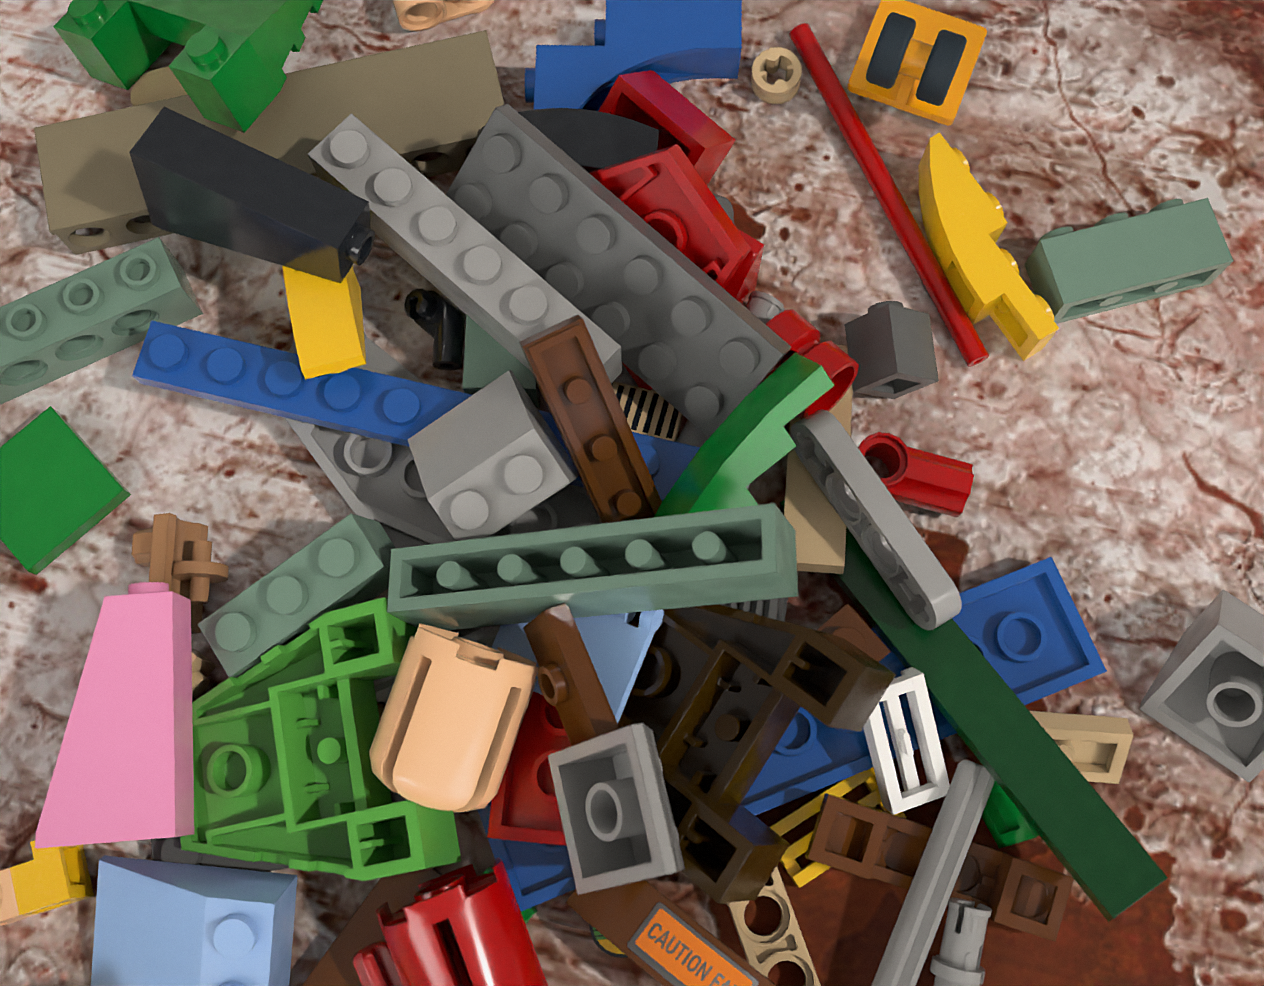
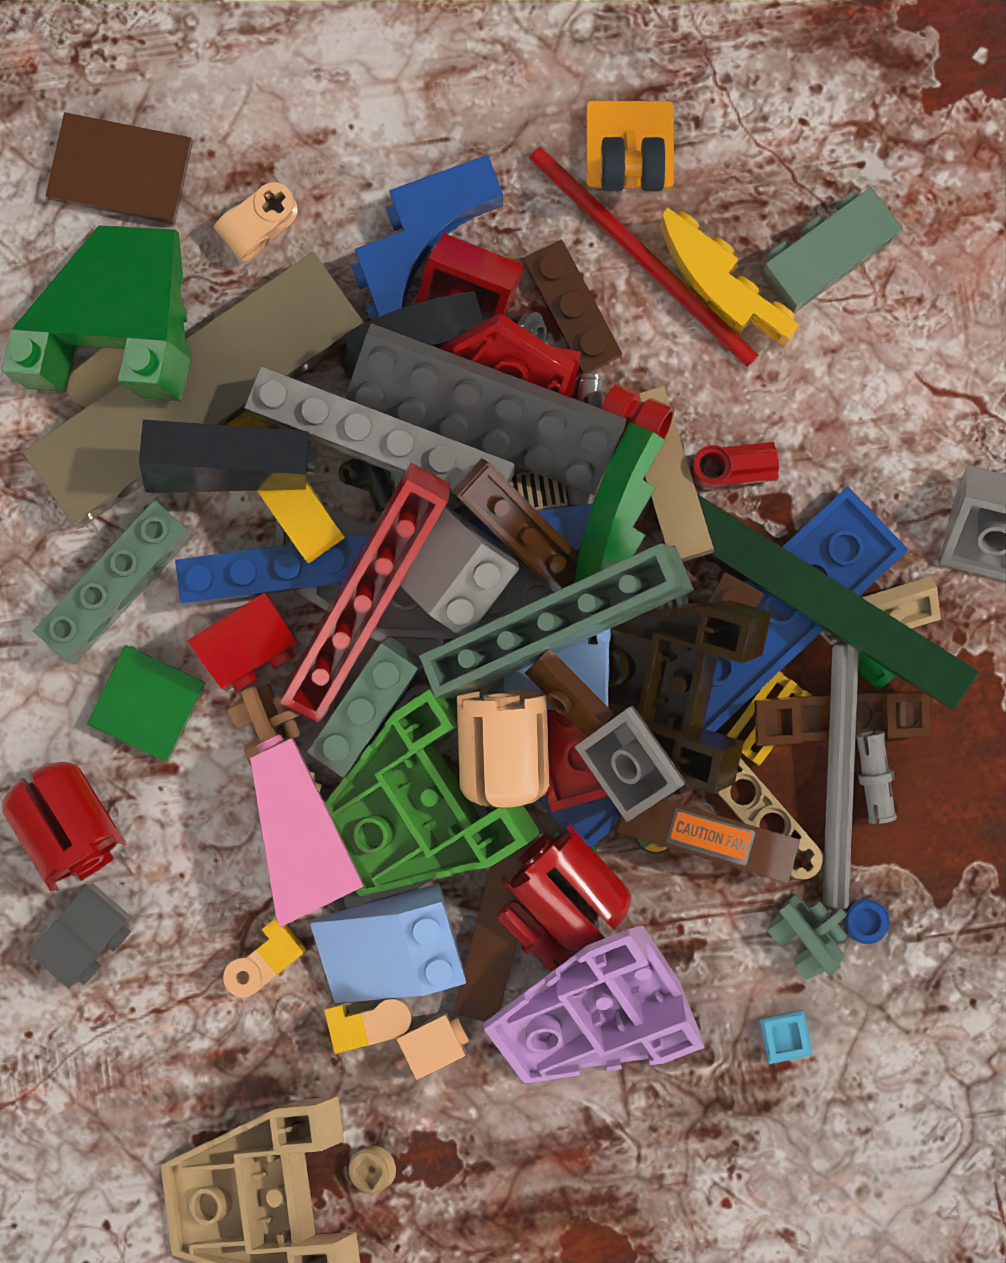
camera: 20 degrees left, 10 degrees up
tan bush [751,47,802,104] -> none
light grey beam [790,409,962,631] -> none
dark grey brick [845,301,939,399] -> none
white tile [863,667,950,815] -> none
none -> red slope [187,592,301,693]
none -> red brick [280,462,451,723]
none -> reddish brown plate [523,239,622,374]

